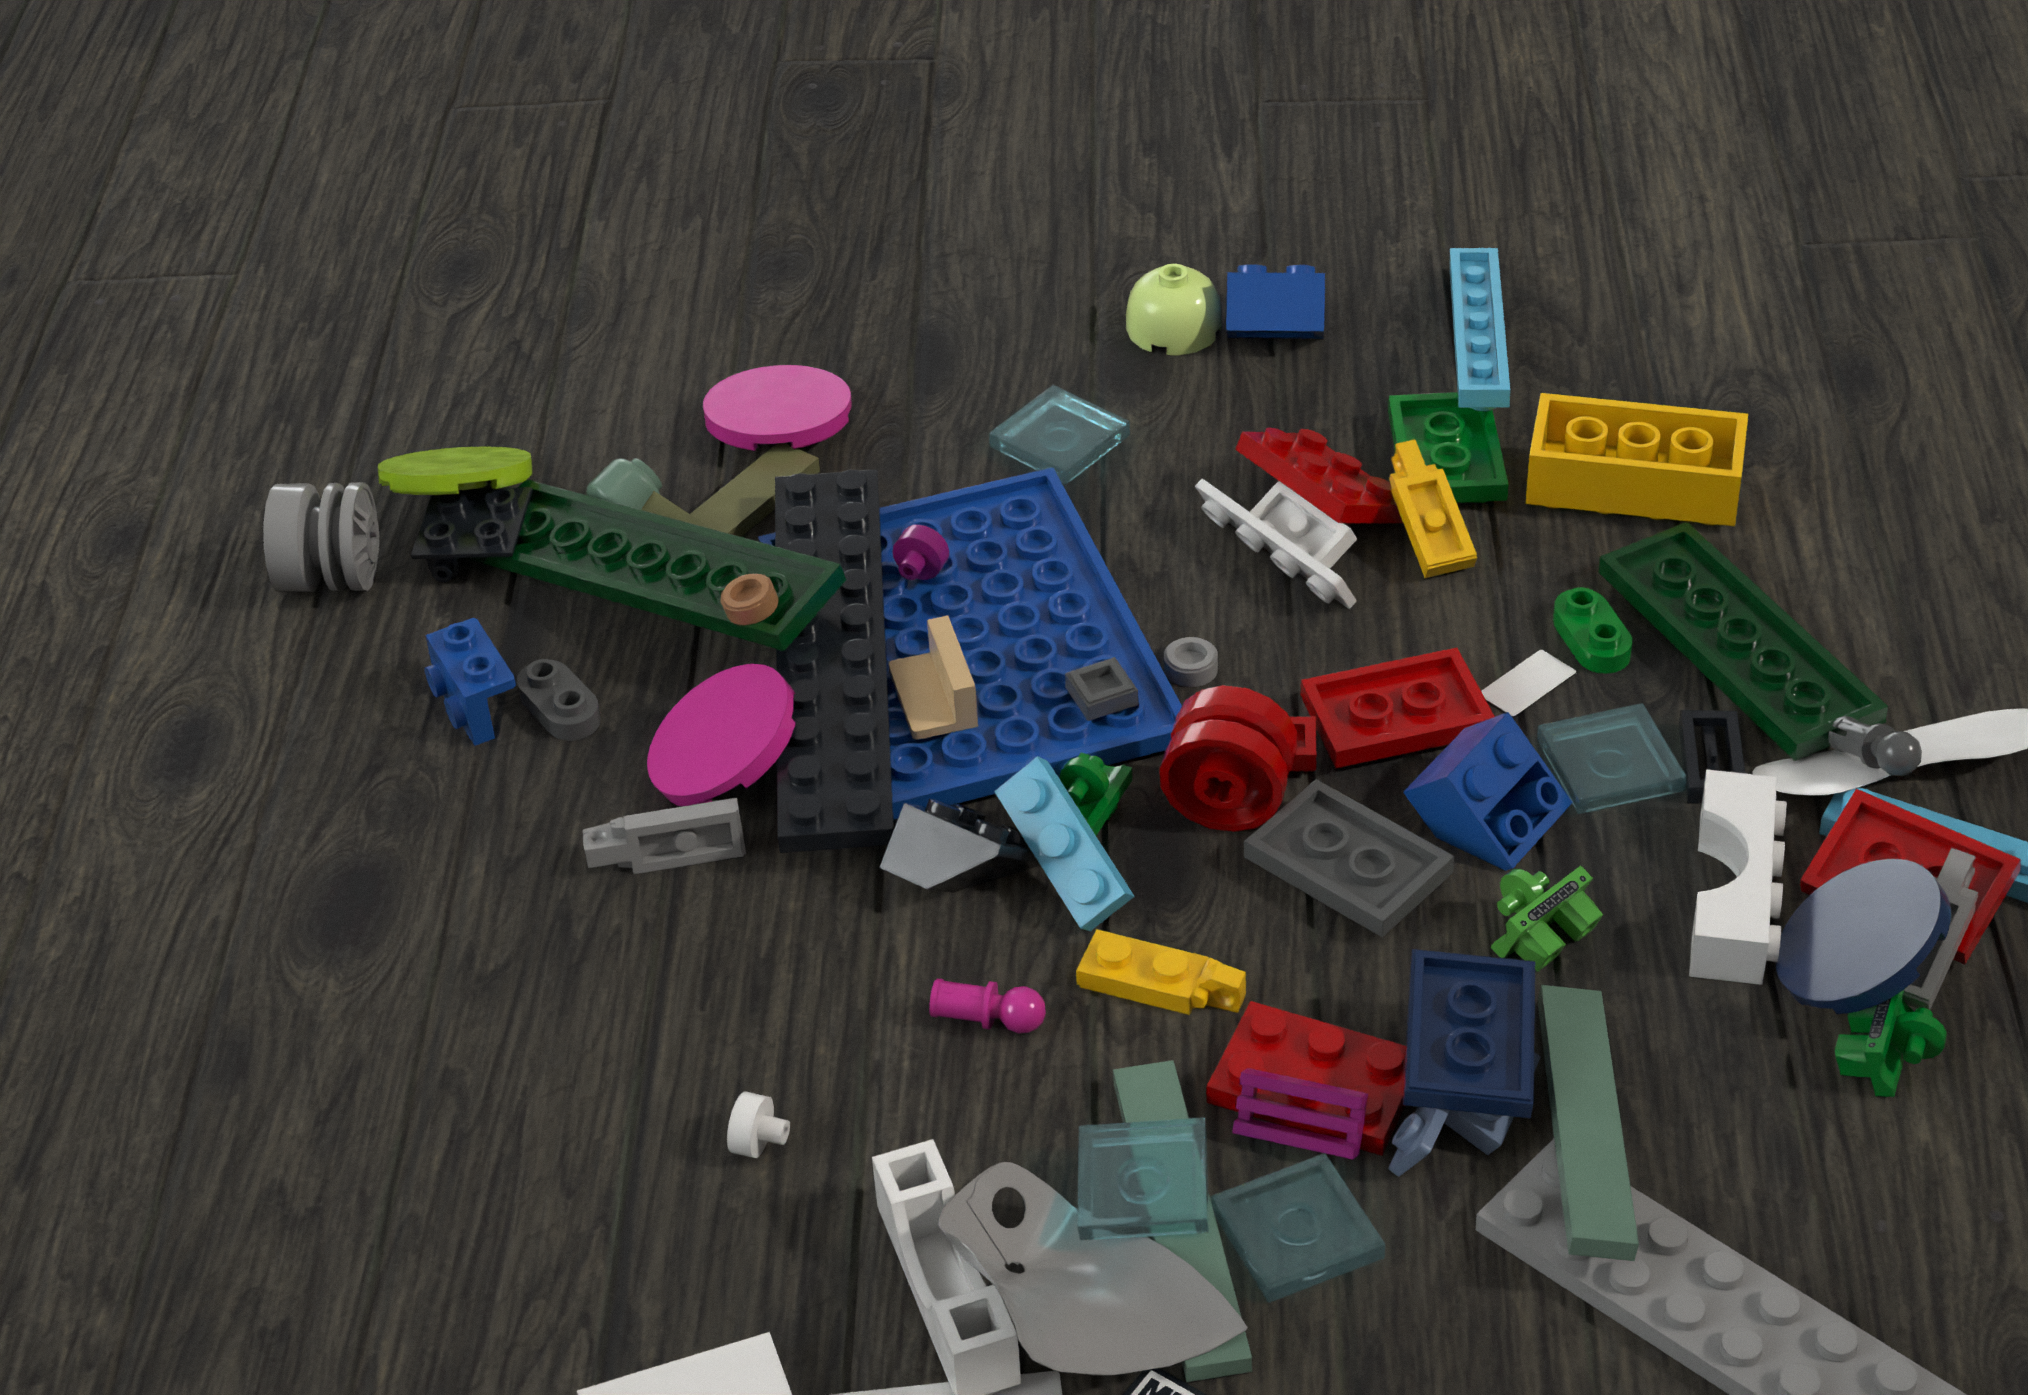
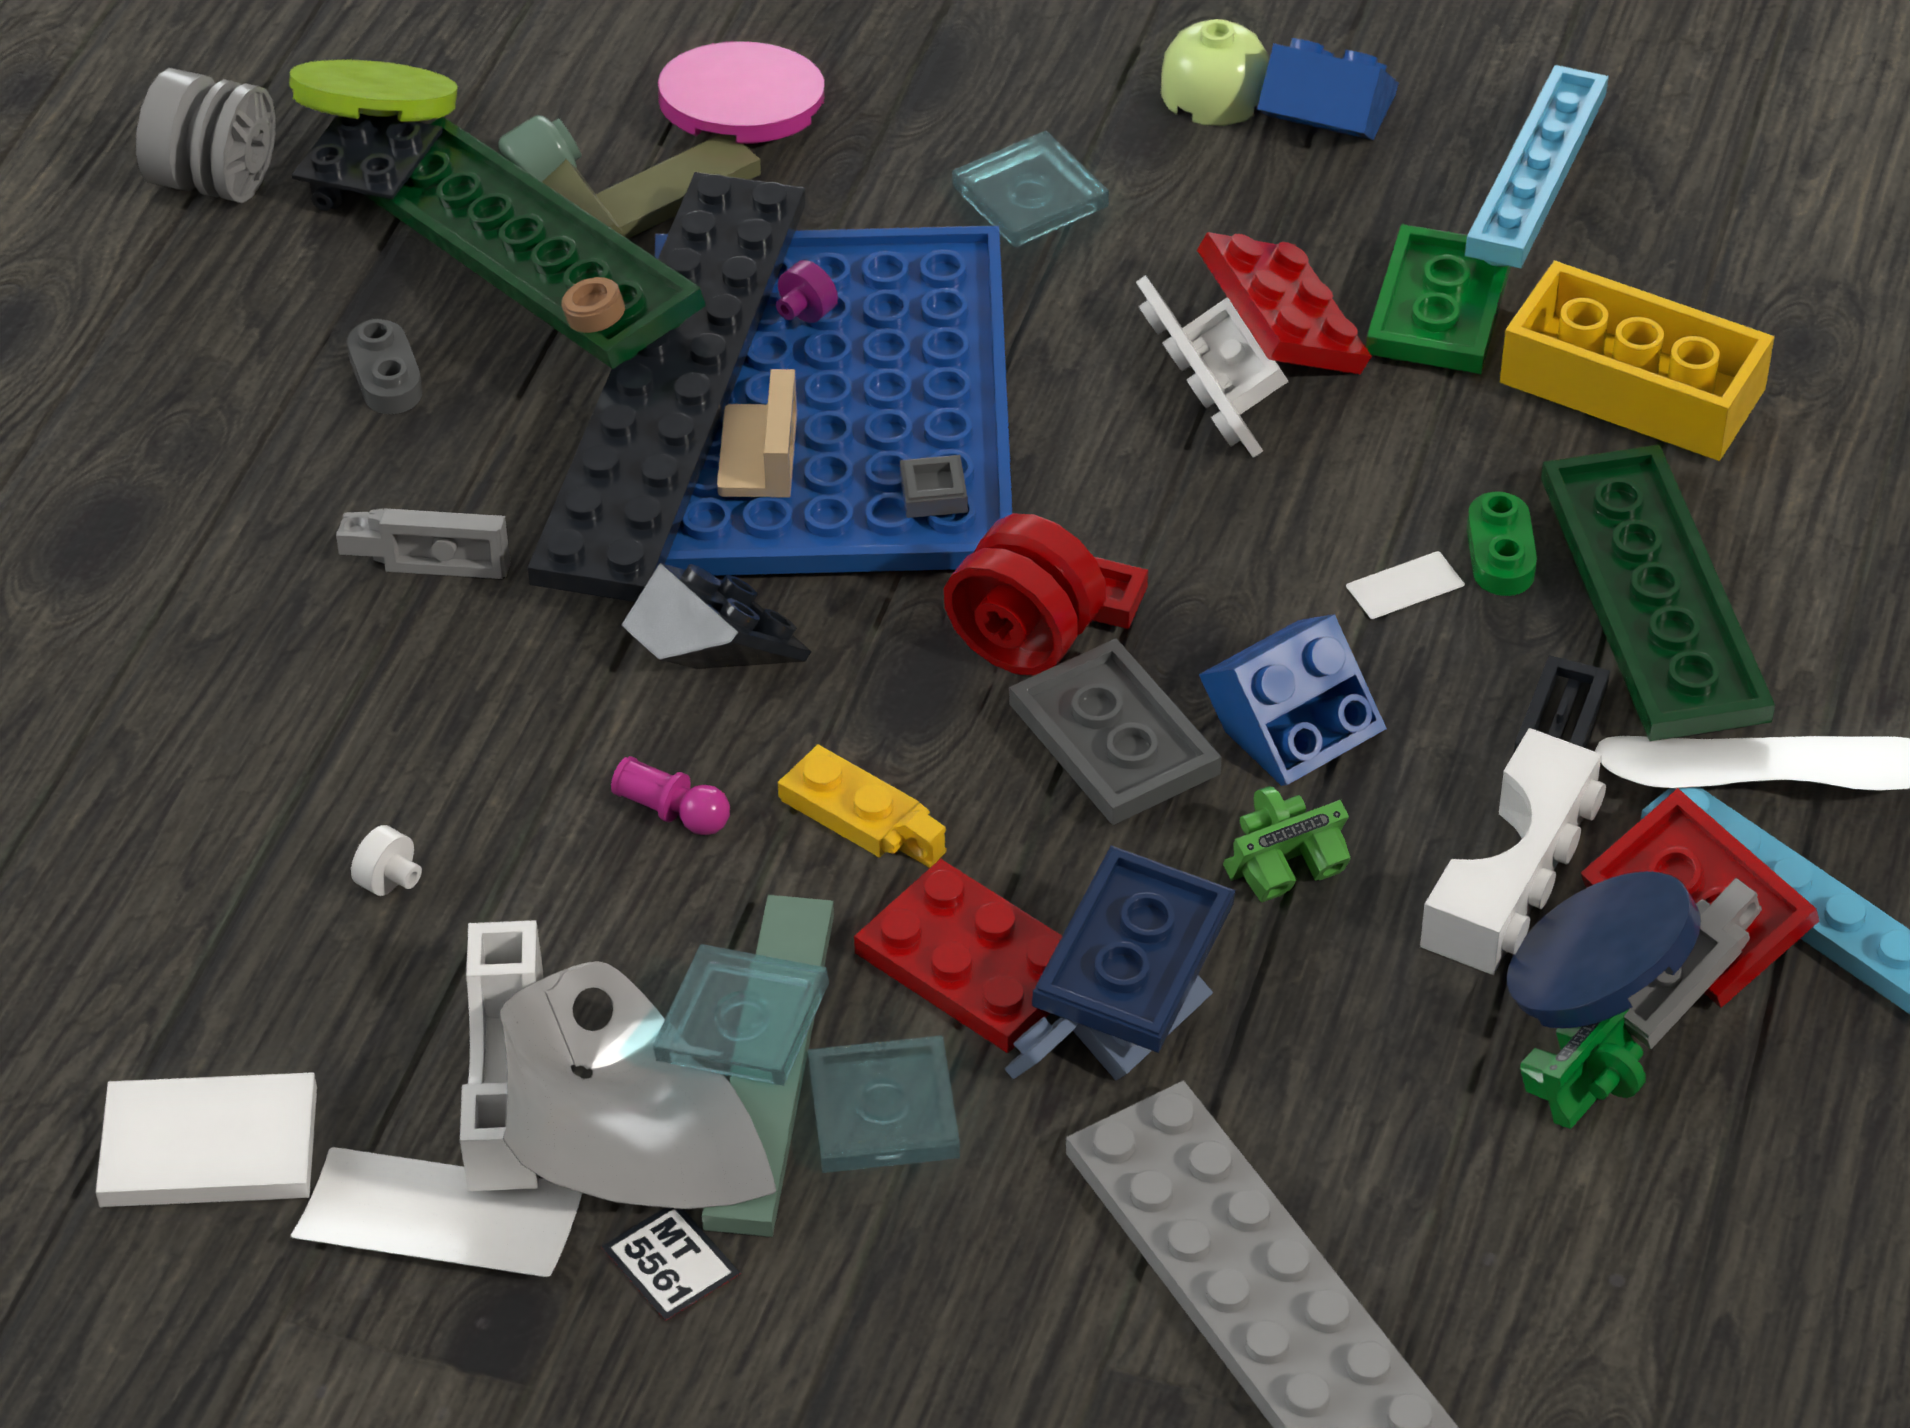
camera: 15 degrees right, 5 degrees up
blue bracket [425,618,516,746] -> none
dark pink tile [647,664,796,807] -> none
medium azure plate [994,756,1135,931] -> none
green hips [1059,752,1133,836] -> none
light grey tile [1164,637,1218,687] -> none
magenta tile [1232,1068,1368,1159] -> none
red plate [1301,648,1495,768] -> none
yellow hinge [1389,439,1477,578] -> none
clear light blue tile [1537,703,1687,814] -> none
sand green tile [1537,985,1639,1261] -> none
dark grey pin [1828,716,1922,776] -> none

